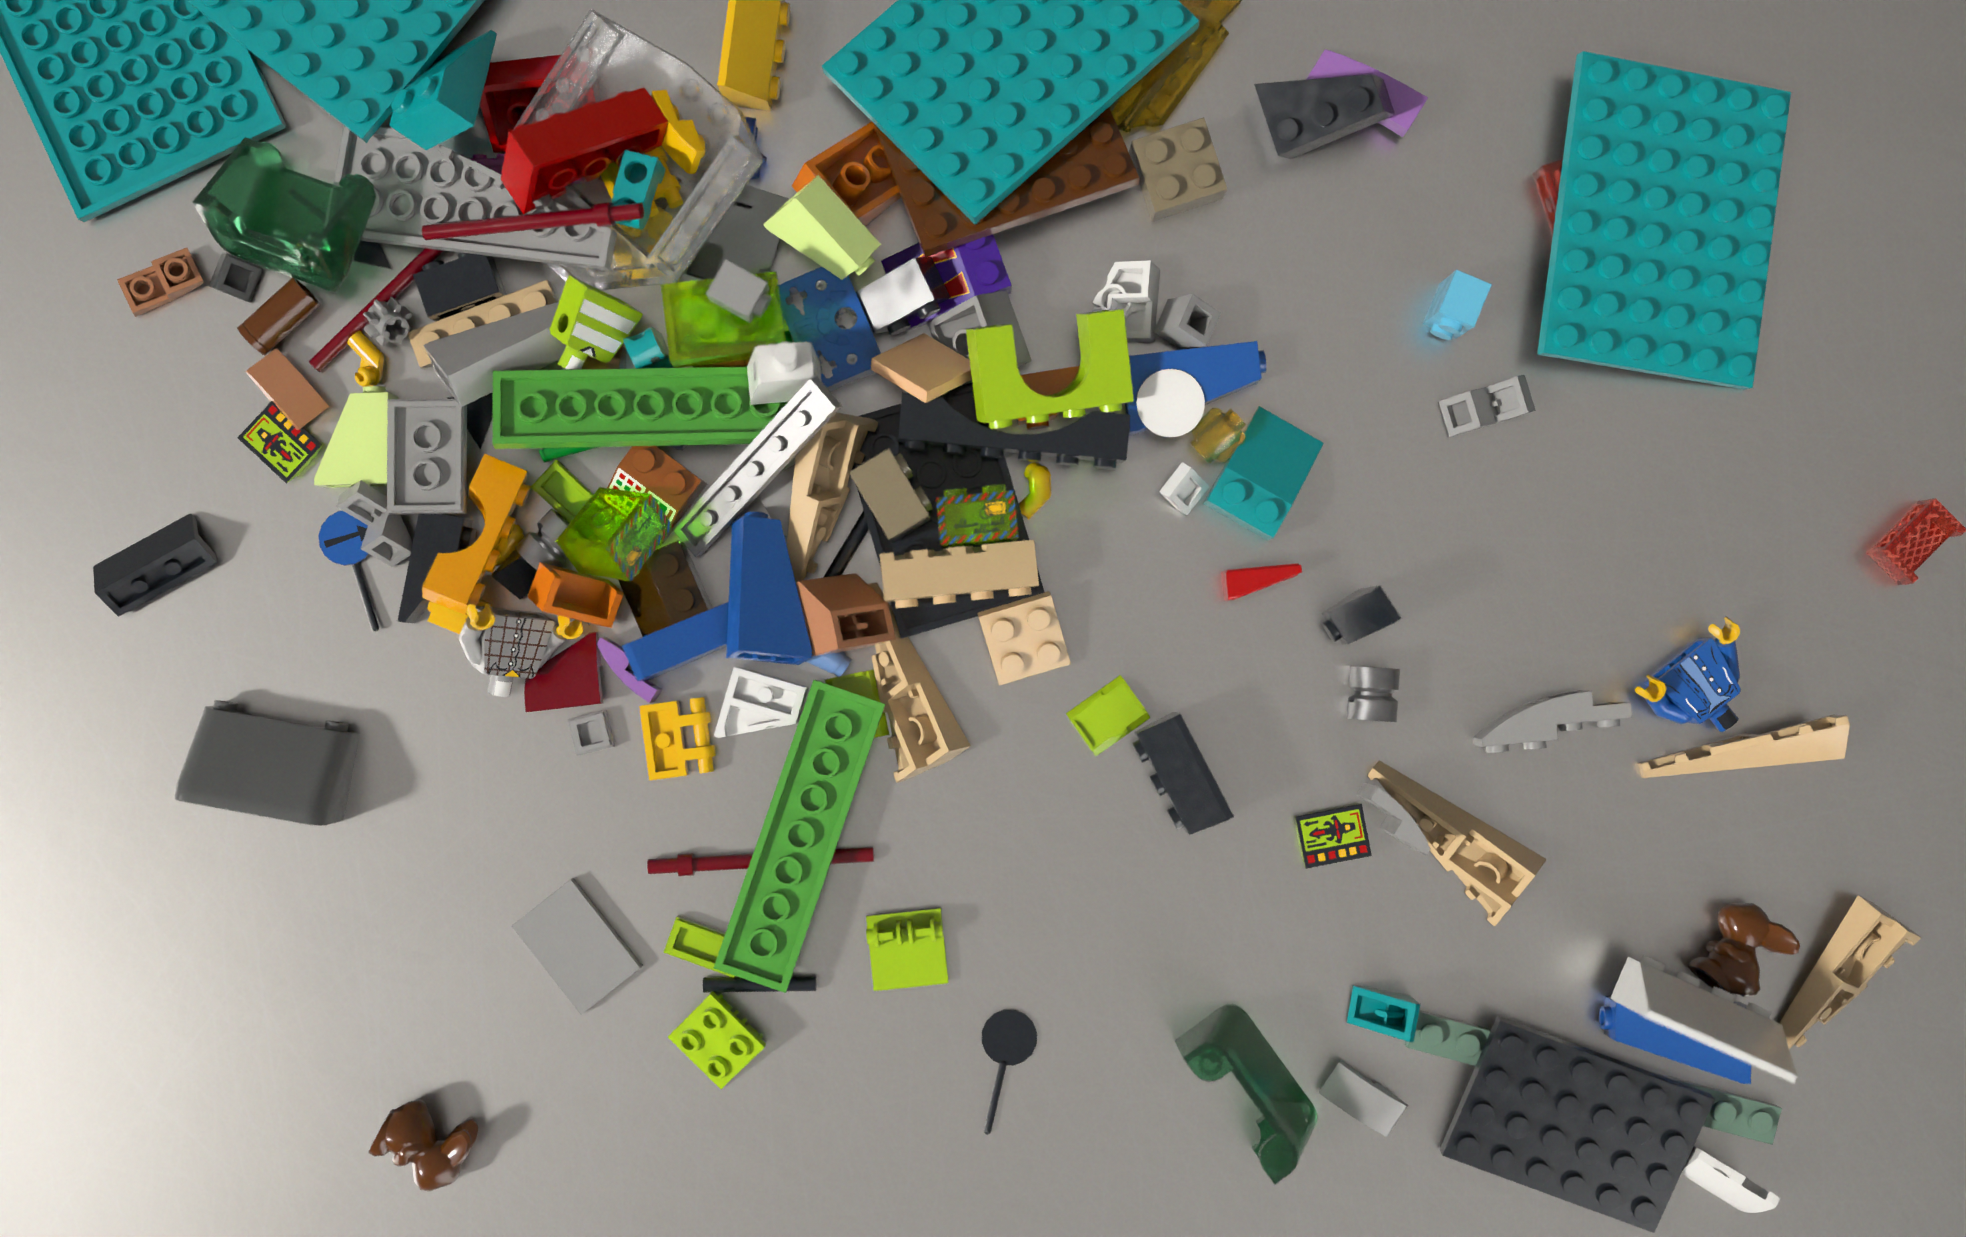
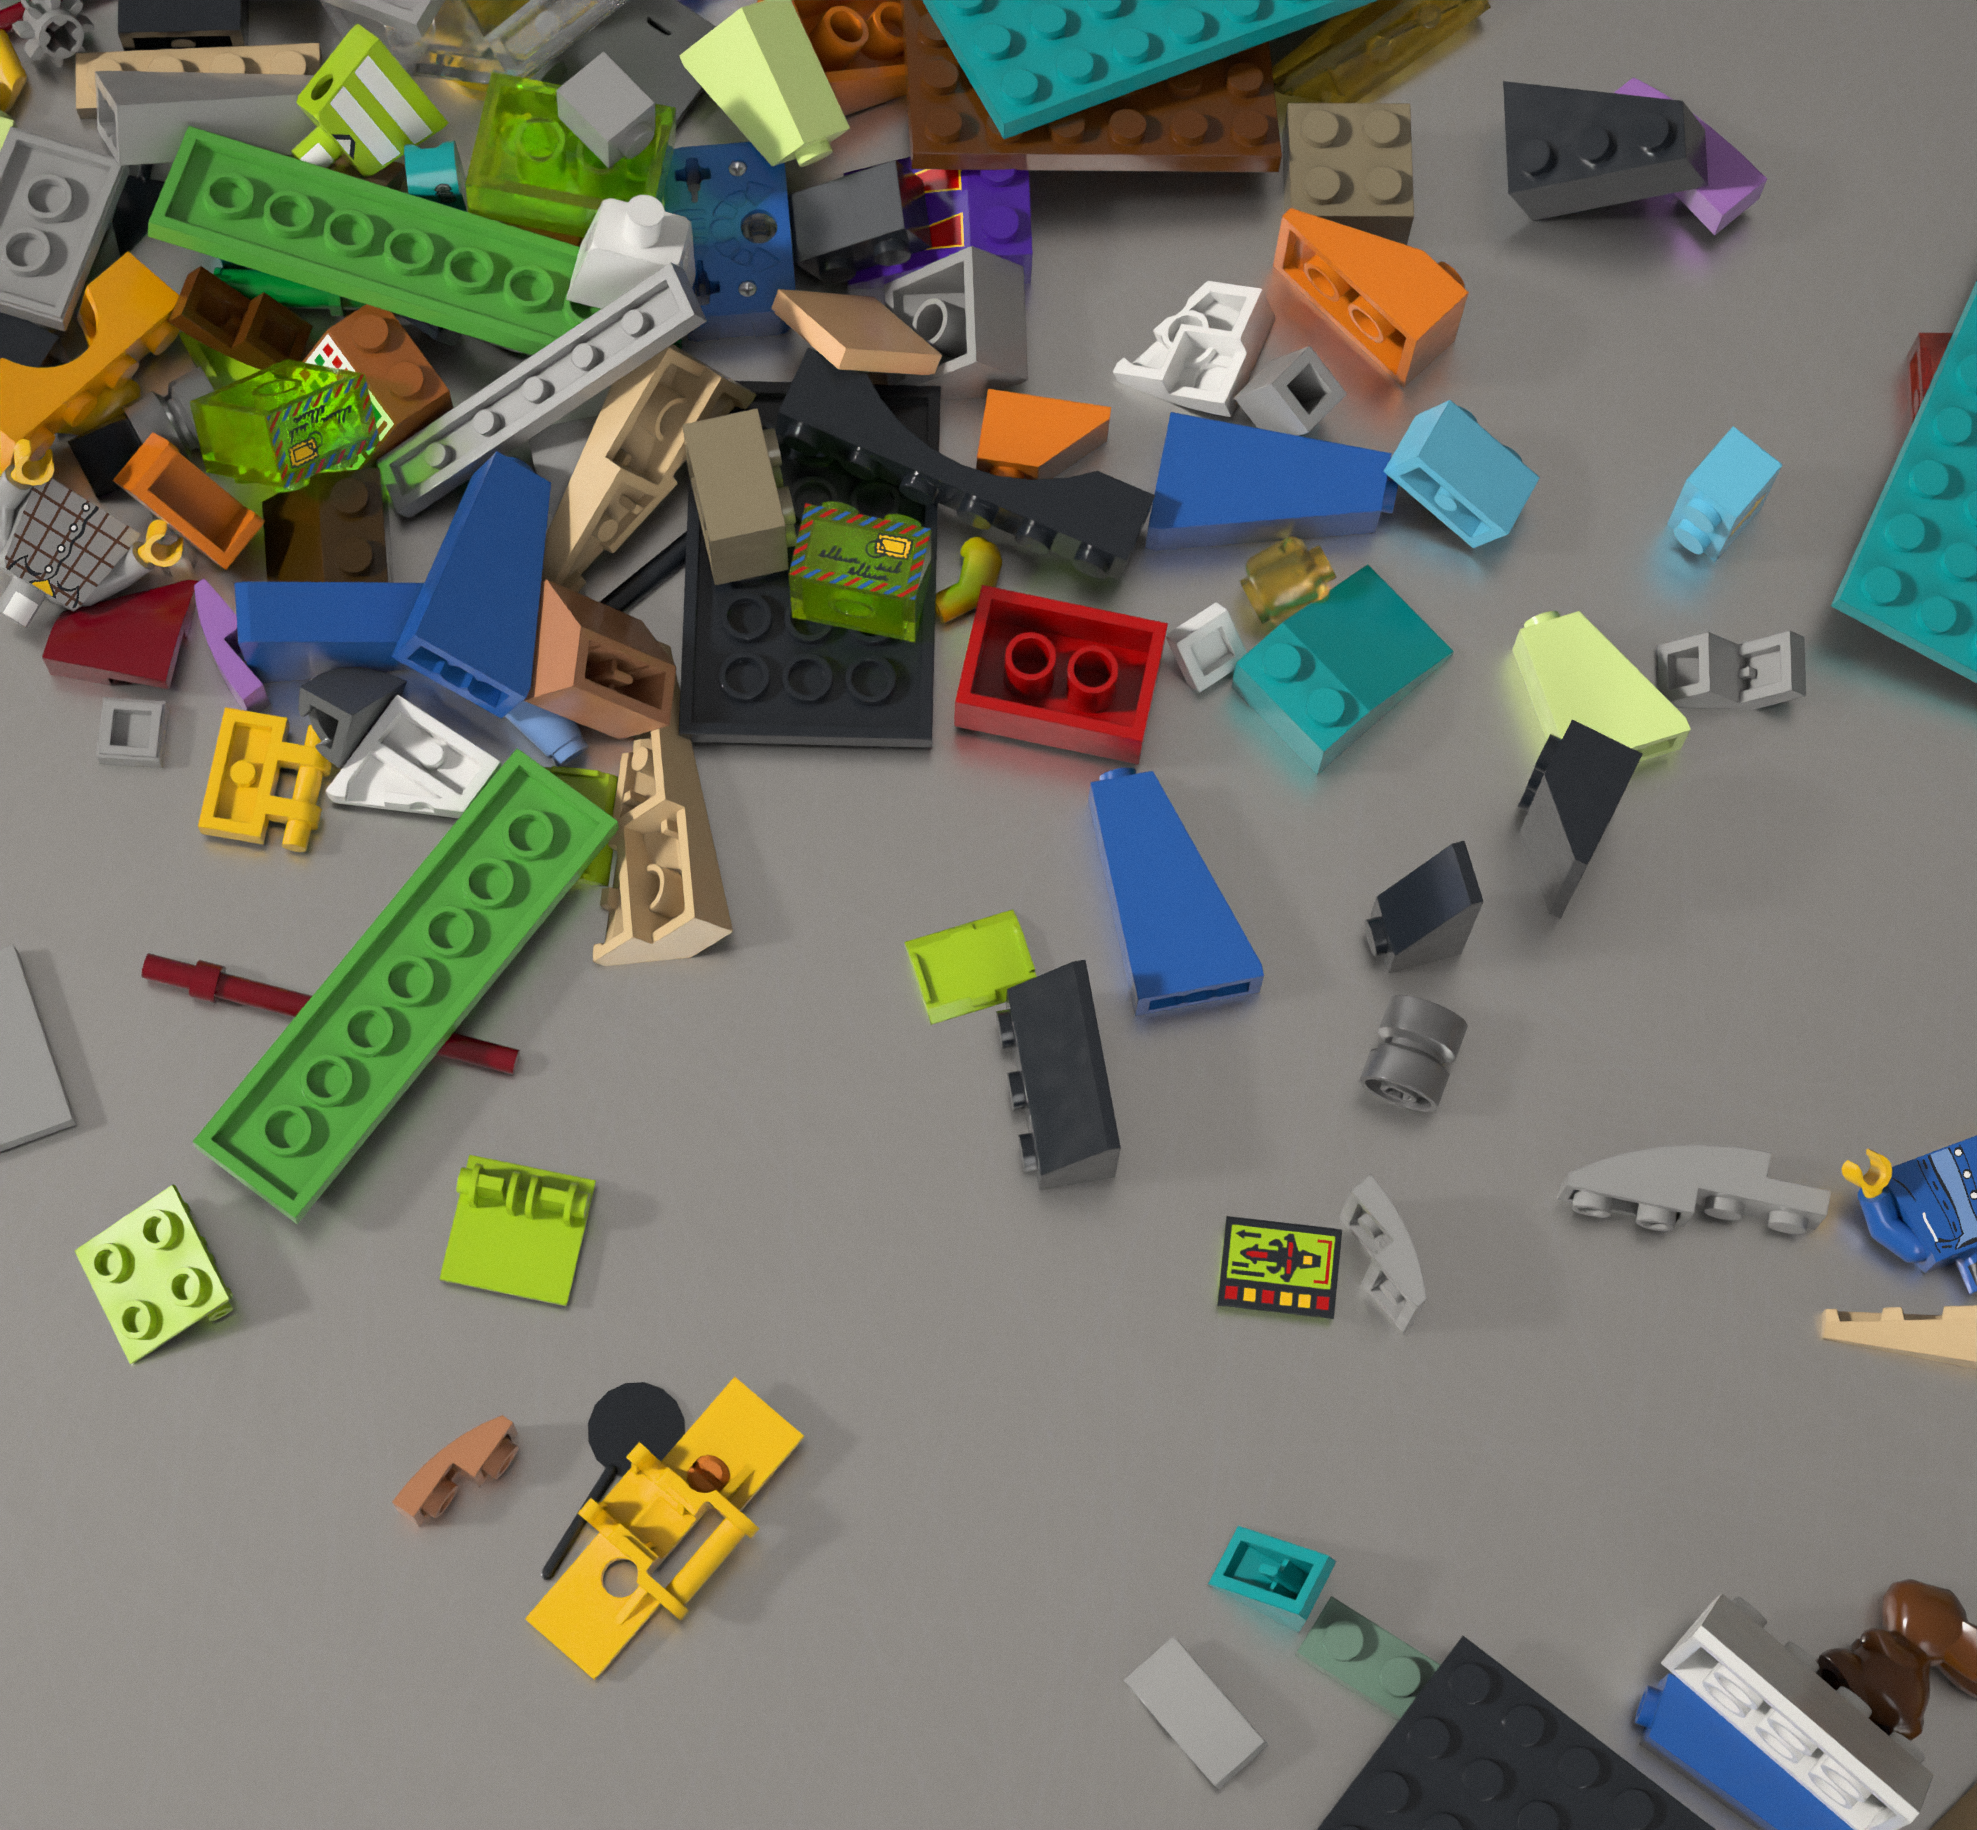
camera: 10 degrees right, 15 degrees down
lime tile [663,916,735,978] -> none
black bar [703,976,817,993] -> none
tan wedge [880,540,1039,608] -> none
lime arch [966,309,1134,429] -> none
tan plate [977,591,1071,686] -> none
white sticker [1136,369,1205,437] -> none
clear green windscreen [1174,1004,1318,1185] -> none
red slope [1221,563,1302,601] -> none
tan wedge [1367,760,1547,926] -> none
none -> reddish brown slope [168,266,313,378]
none -> dark grey brick [299,667,407,768]
none -> nougat slope [392,1415,519,1527]
none -> yellow piece [525,1377,804,1680]
none -> red brick [954,585,1168,765]
none -> blue slope [1088,767,1264,1016]
none -> orange slope [1273,208,1469,388]
none -> medium azure brick [1383,400,1540,548]
none -> yellowish green slope [1512,611,1691,762]
none -> black slope [1517,719,1643,919]

